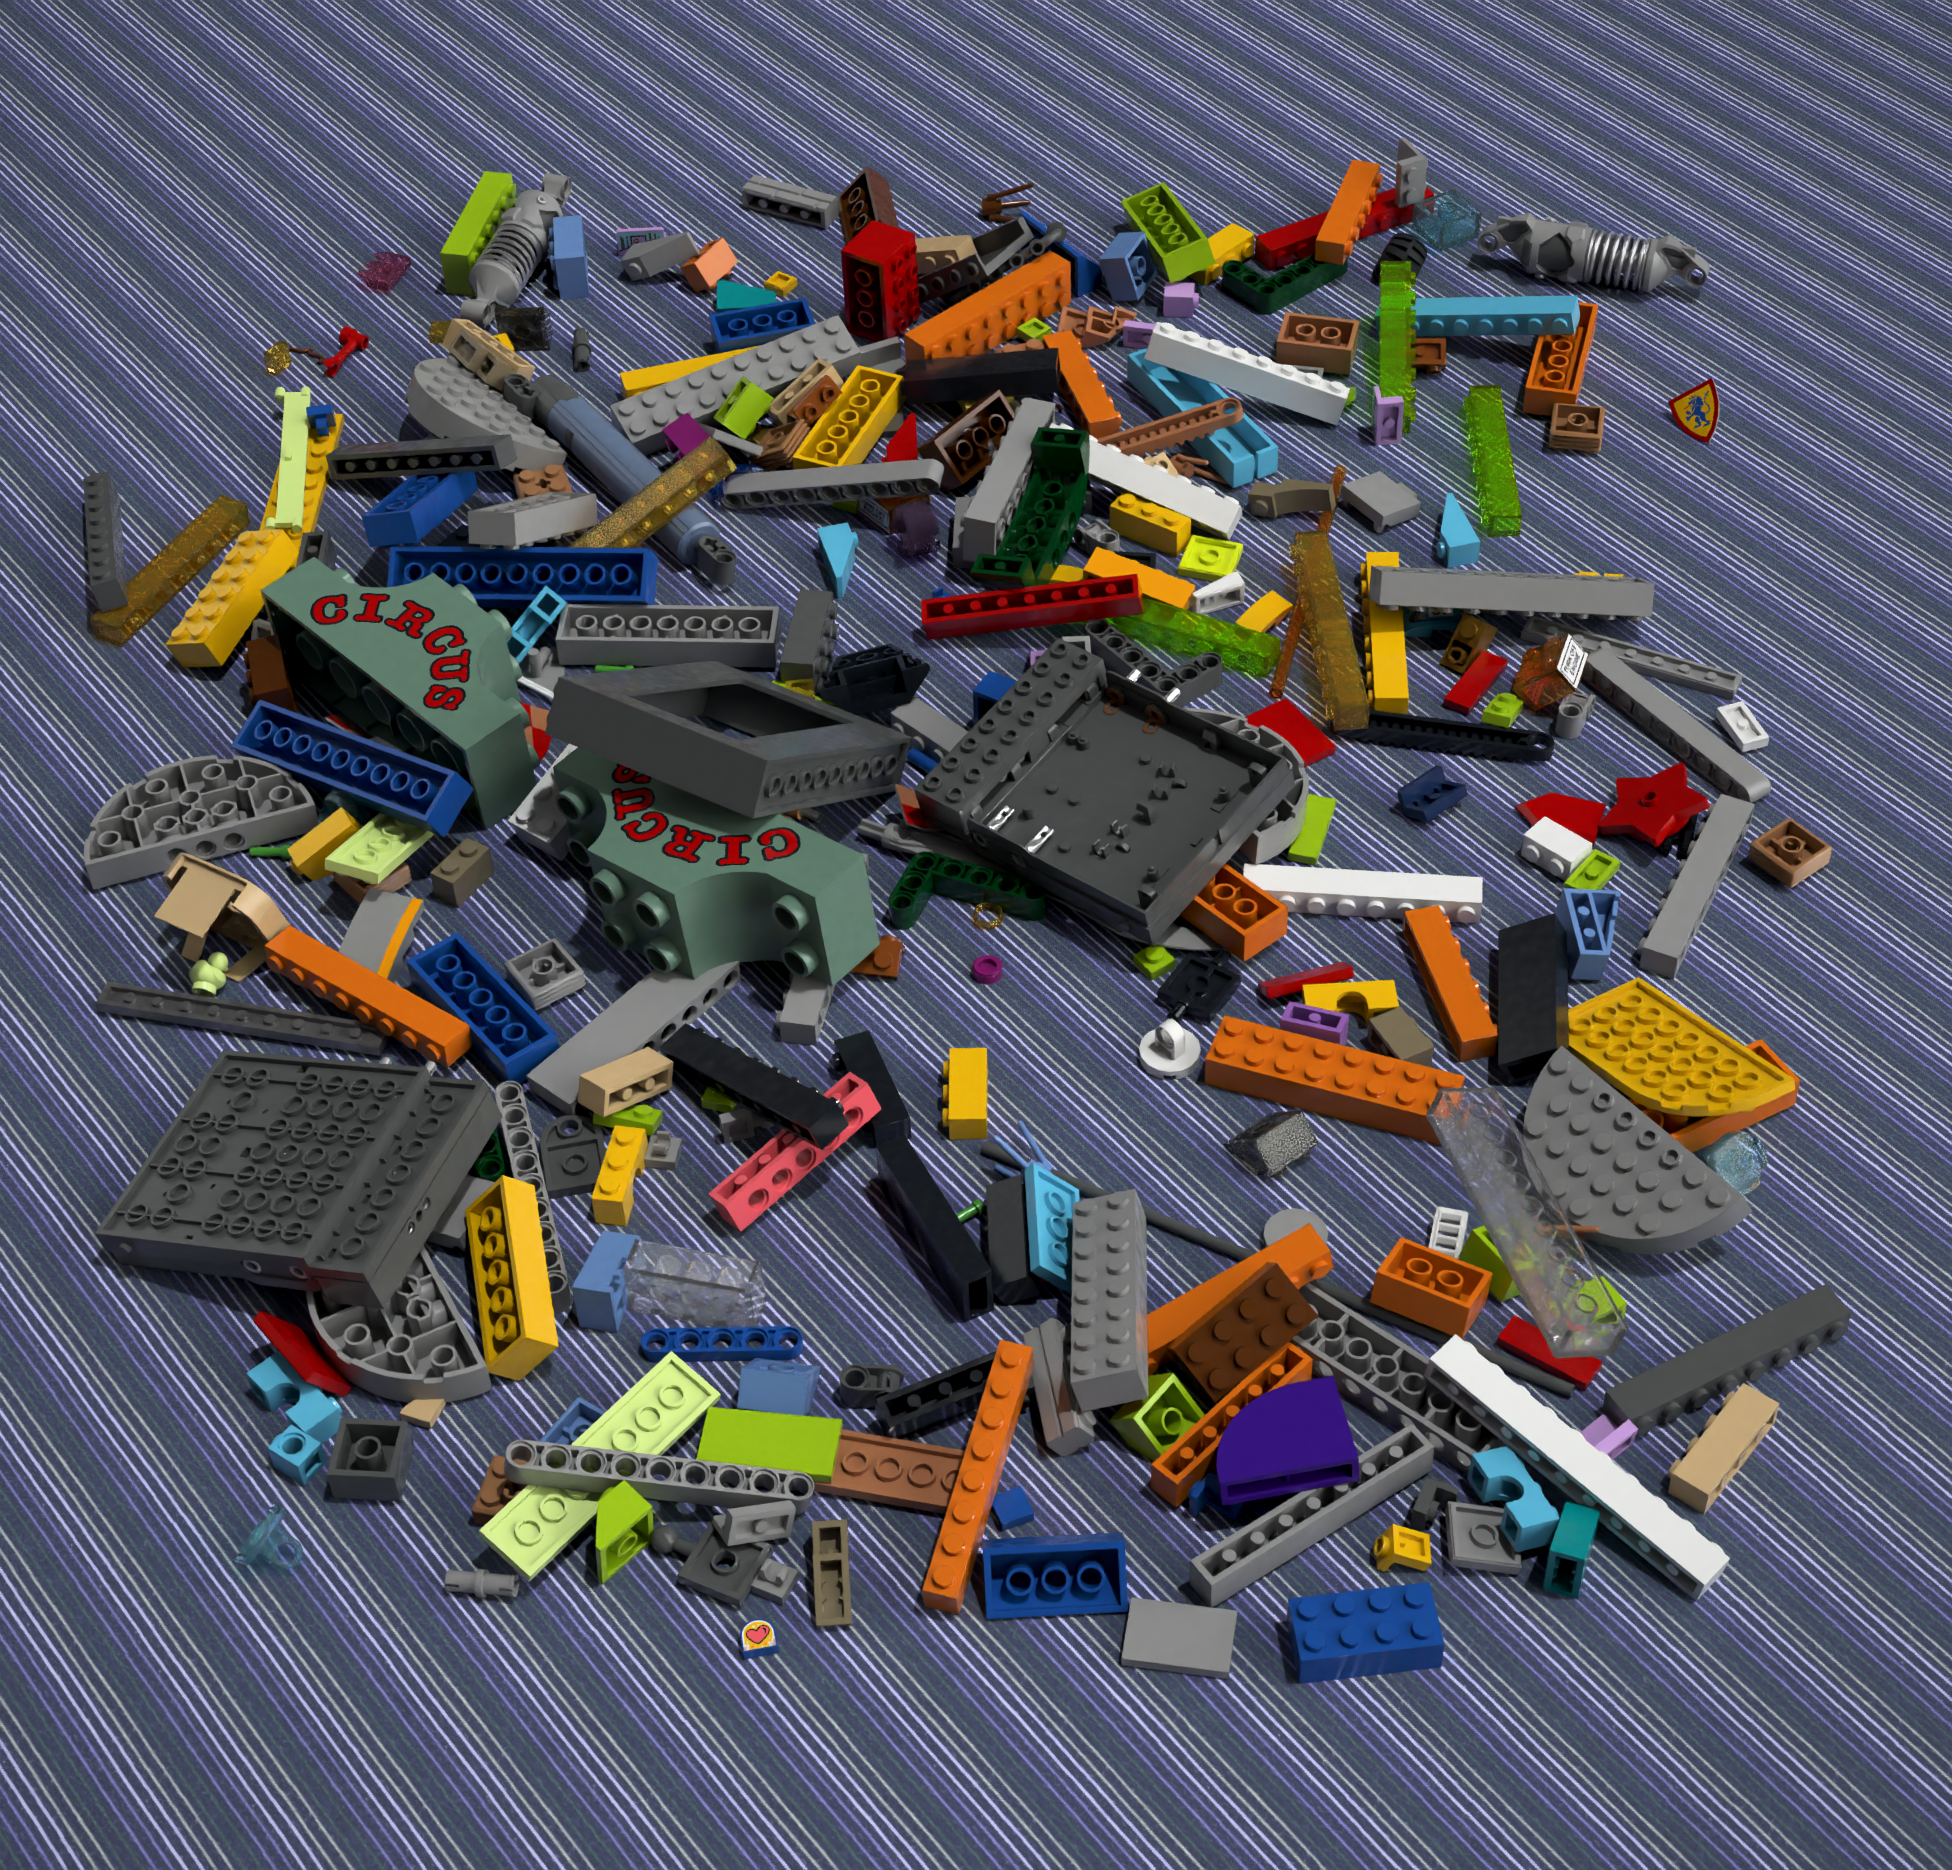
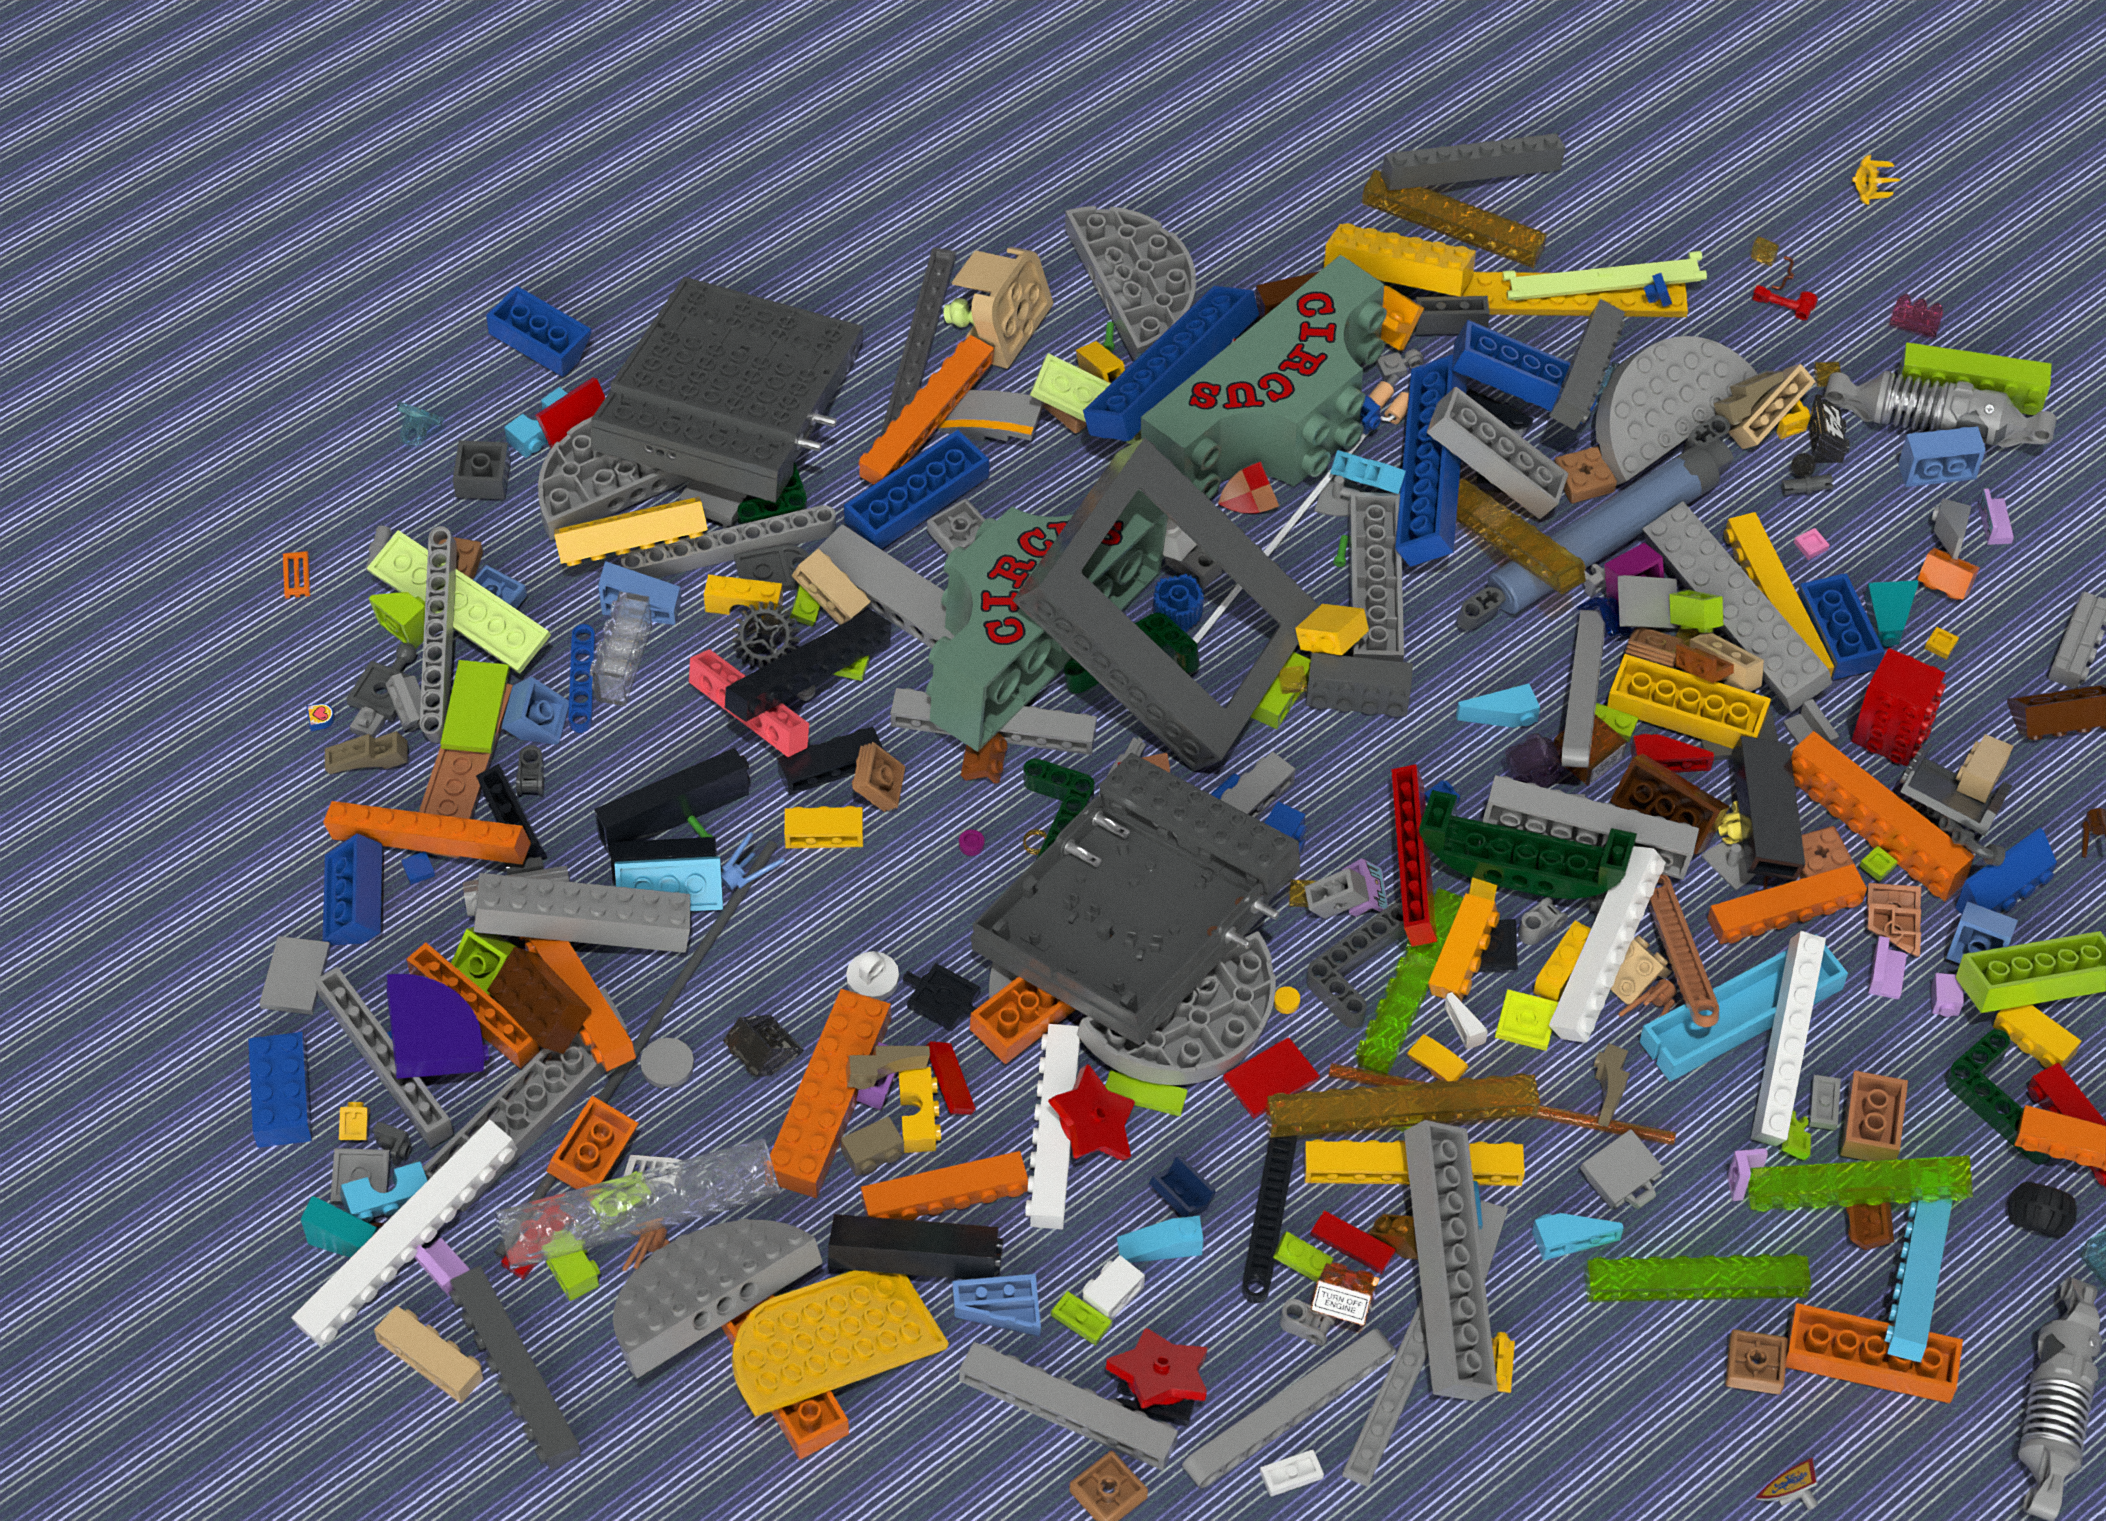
camera: 85 degrees right, 10 degrees up
medium azure brick [268,1425,327,1486] -> none
tan tile [400,1399,446,1429] -> none
dark tan brick [430,838,494,908] -> none
black wedge [820,643,930,716] -> none
lime plate [1133,945,1176,981] -> none
red tile [1515,792,1607,846] -> none
clear light blue tile [1704,1131,1768,1195] -> none
none -> orange tile [283,551,310,599]
none -> blue slope [486,286,592,377]
none -> dark grey gear [732,601,800,669]
none -> dark tan slope [846,1046,930,1090]
none -> medium nougat brick [852,742,905,812]
none -> red plate [1048,1064,1135,1161]
none -> medium azure slope [1117,1216,1203,1263]
none -> yellow brick [1295,604,1369,656]
none -> clear smoke plate [1791,453,1816,477]
none -> bright pink tile [1794,528,1830,560]
none -> yellow piece [1852,155,1901,205]

